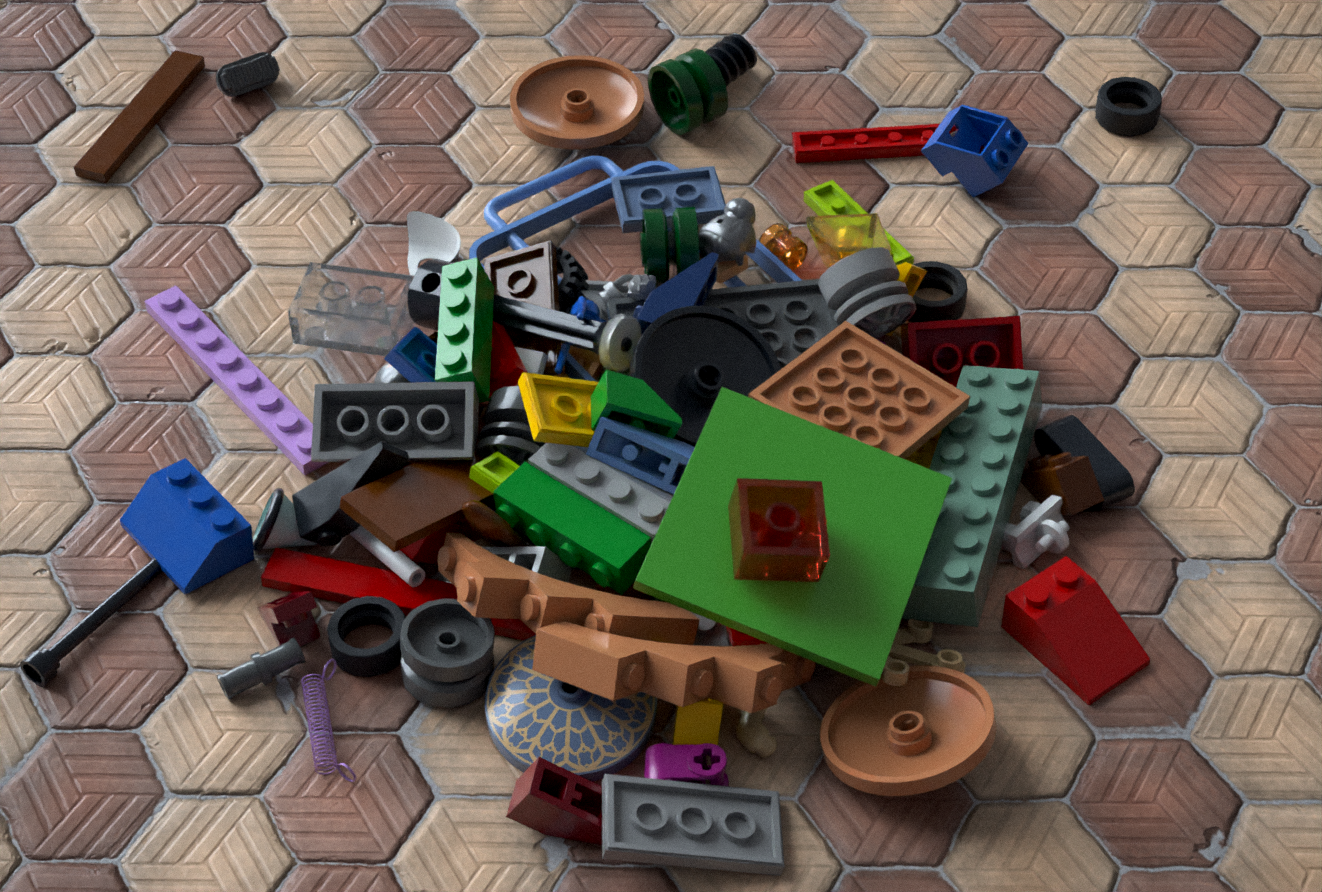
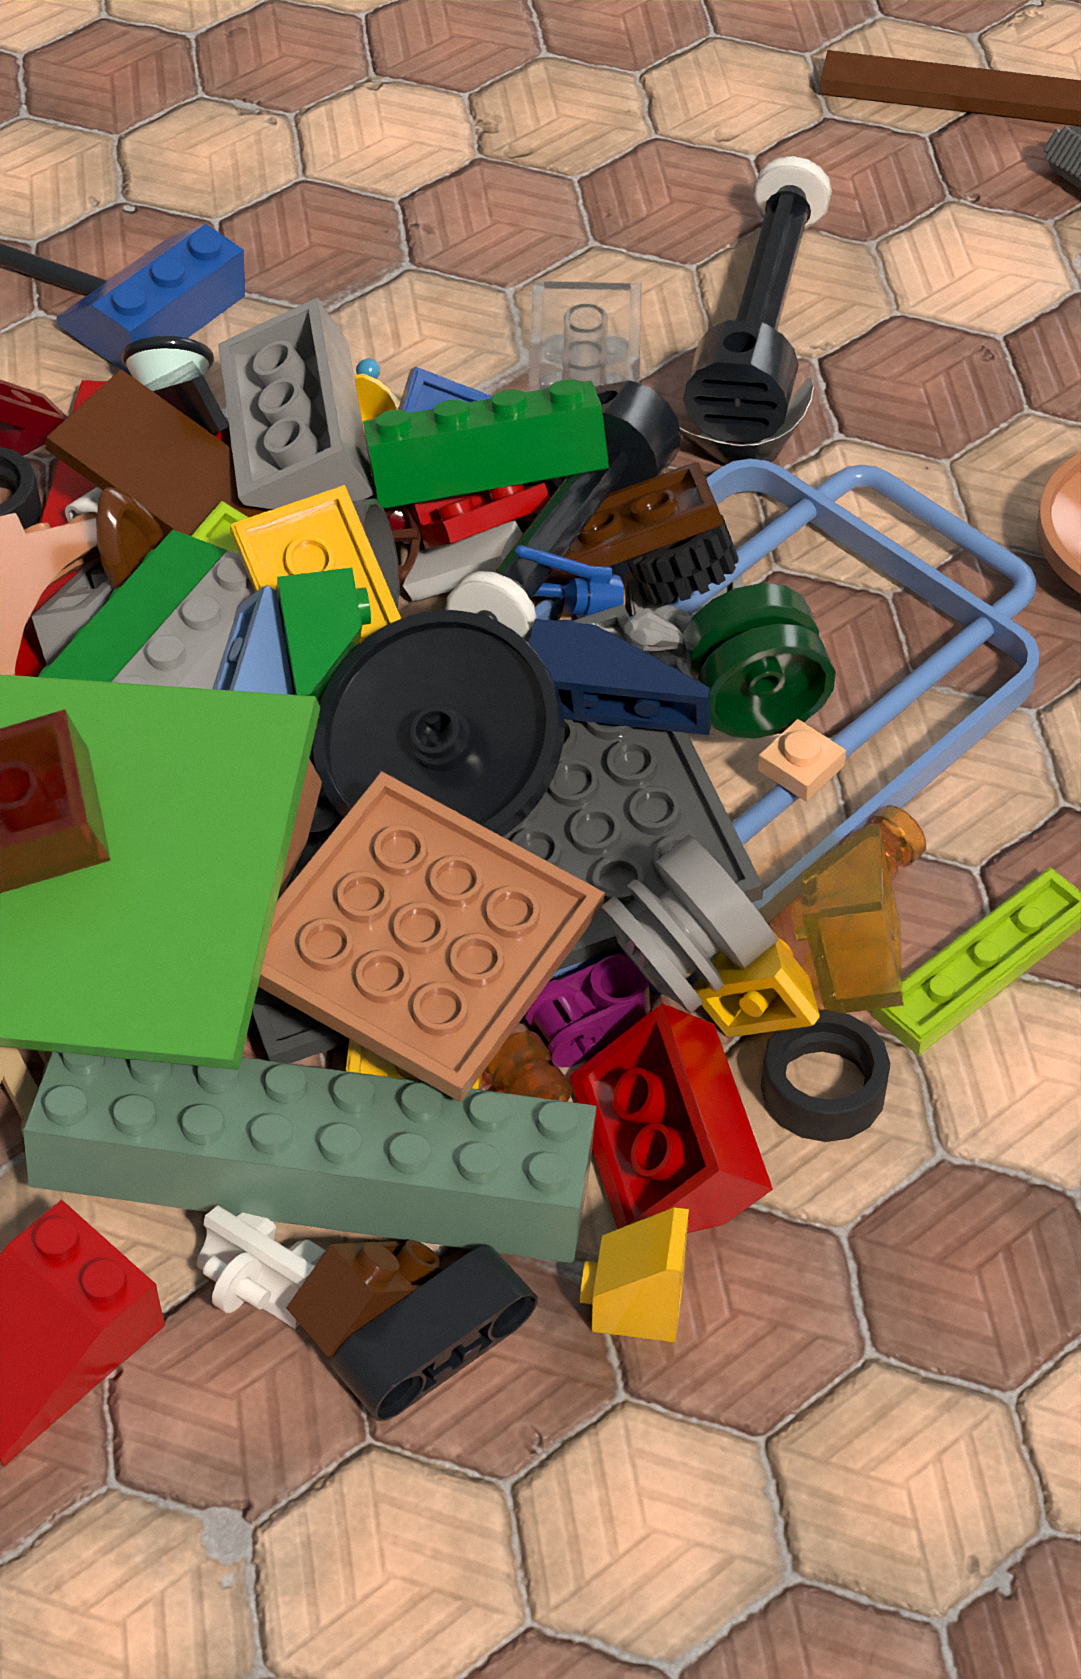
camera: 80 degrees right, 5 degrees up
lavender plate [145,286,329,475] -> none
sand blue tile [611,166,726,233] -> none
flat silver piece [698,198,757,266] -> none
none -> yellow slope [580,1207,689,1343]
none -> black piece [683,156,832,443]

